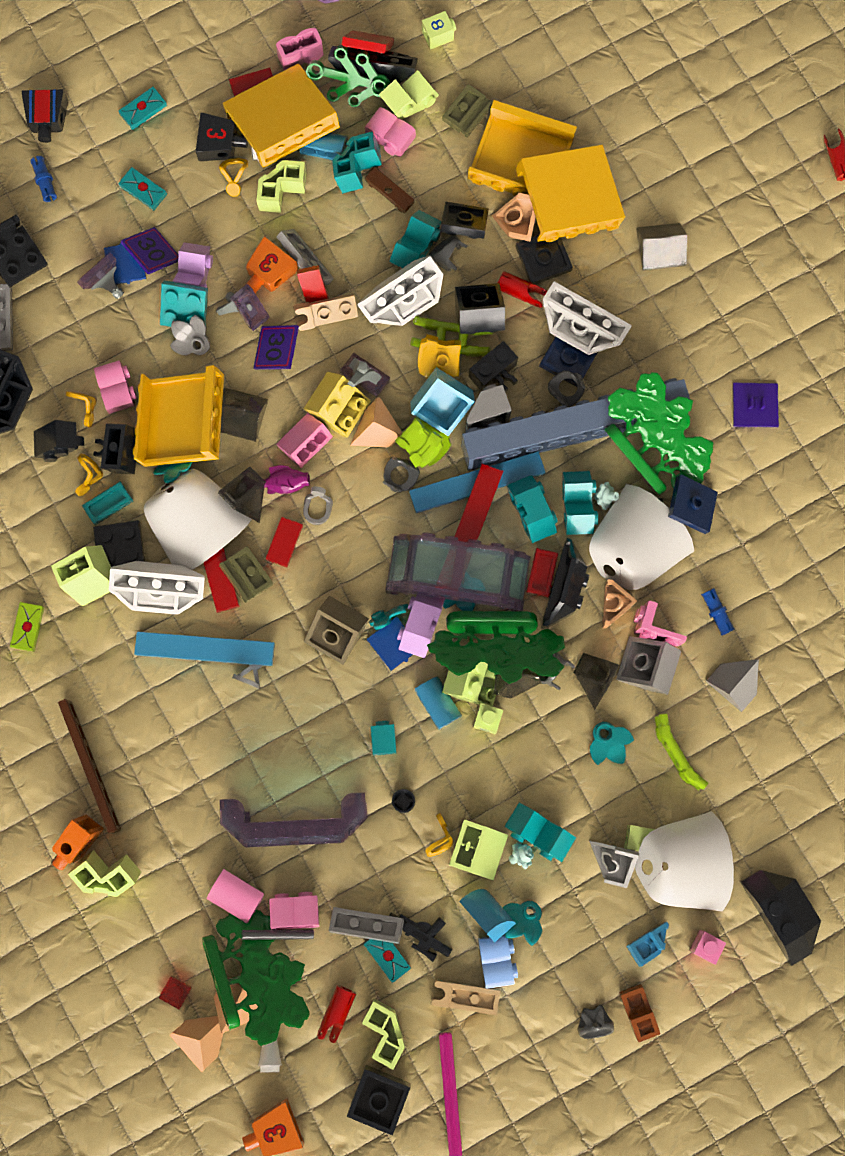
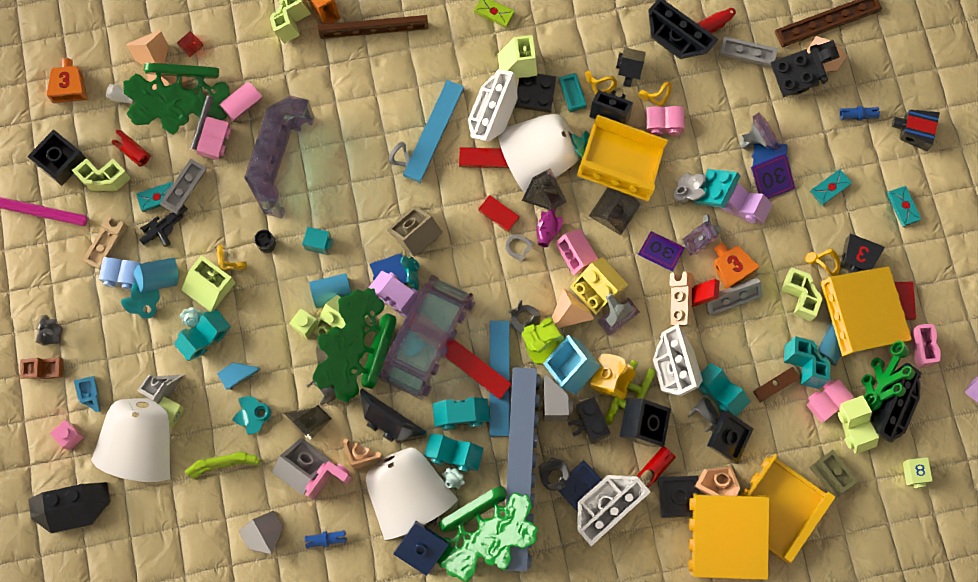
camera: 110 degrees right, 5 degrees down
olive plate [219,546,273,603] -> none
red tile [342,30,395,53] -> none
red tile [526,548,559,598] -> none
none -> dark azure slope [217,363,261,390]

